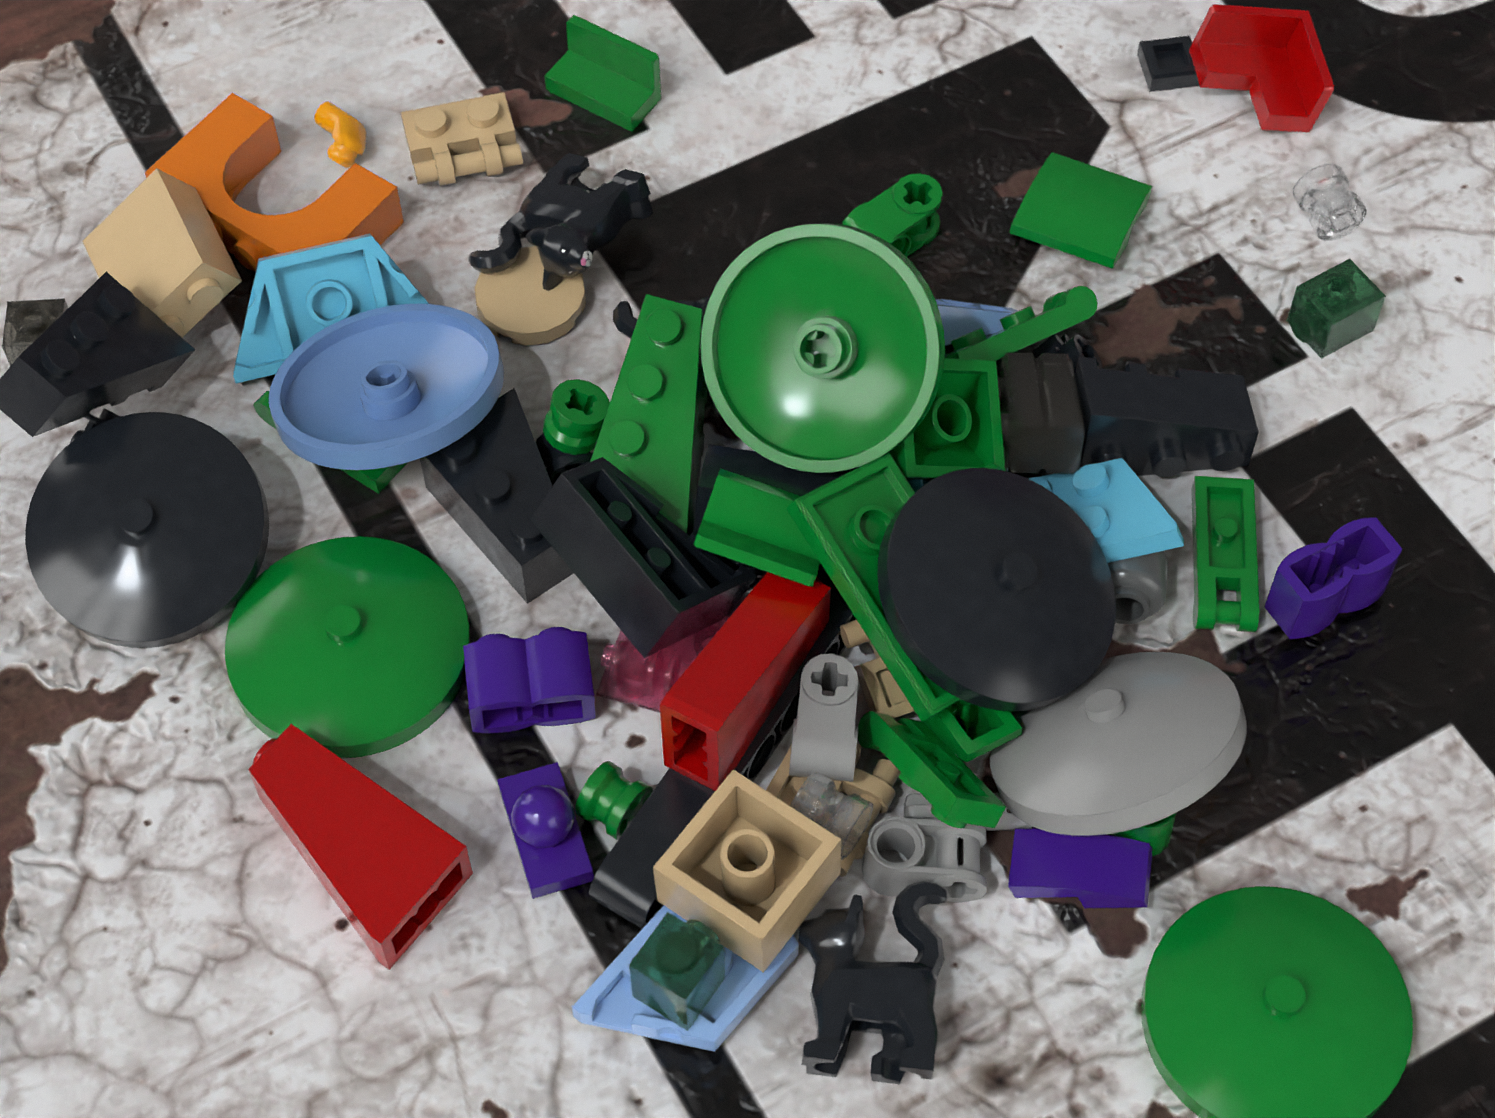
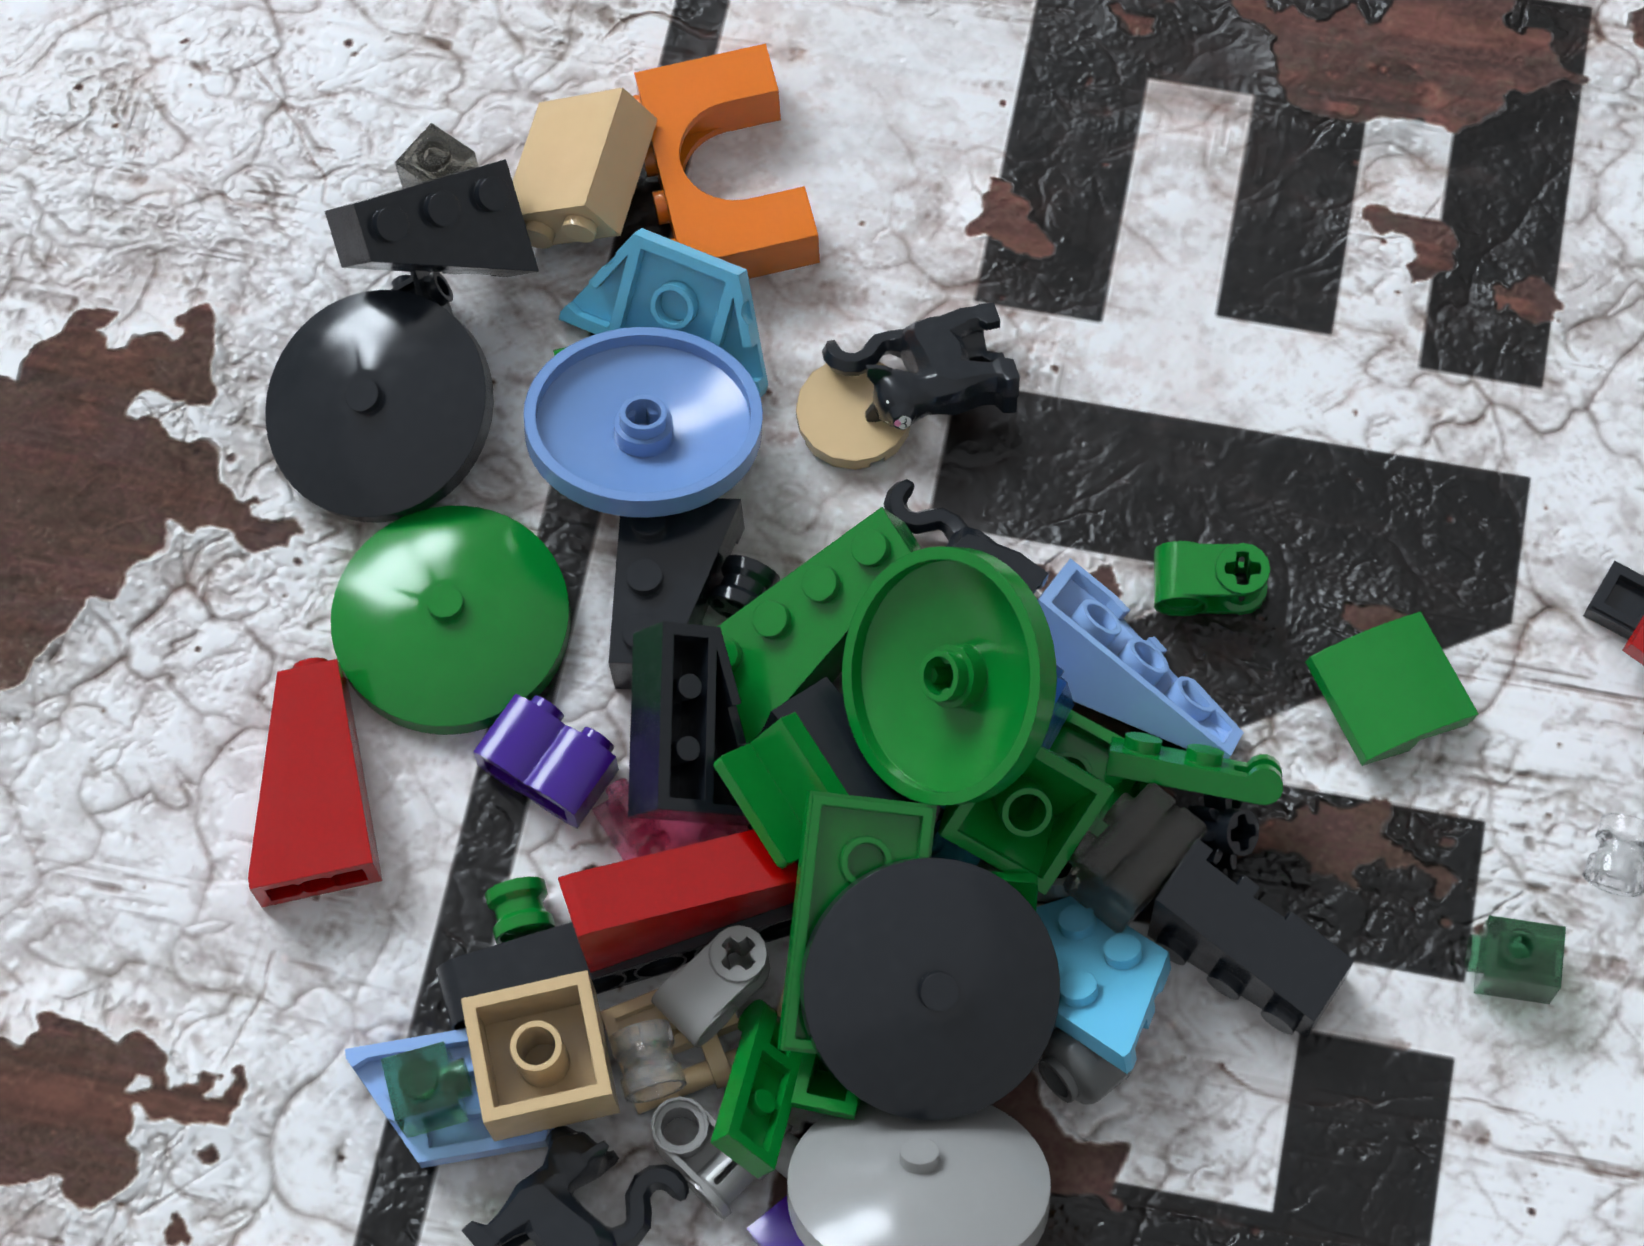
camera: 45 degrees right, 10 degrees up
light orange arm [314,101,367,168] -> none
tan plate [401,92,523,186] -> none
dark purple tile [497,762,594,899] -> none
green wheel [543,379,610,455] -> none
green panel [545,15,661,132] -> none
green plate [1191,476,1259,632] -> none
dark purple brick [1264,517,1402,639] -> none

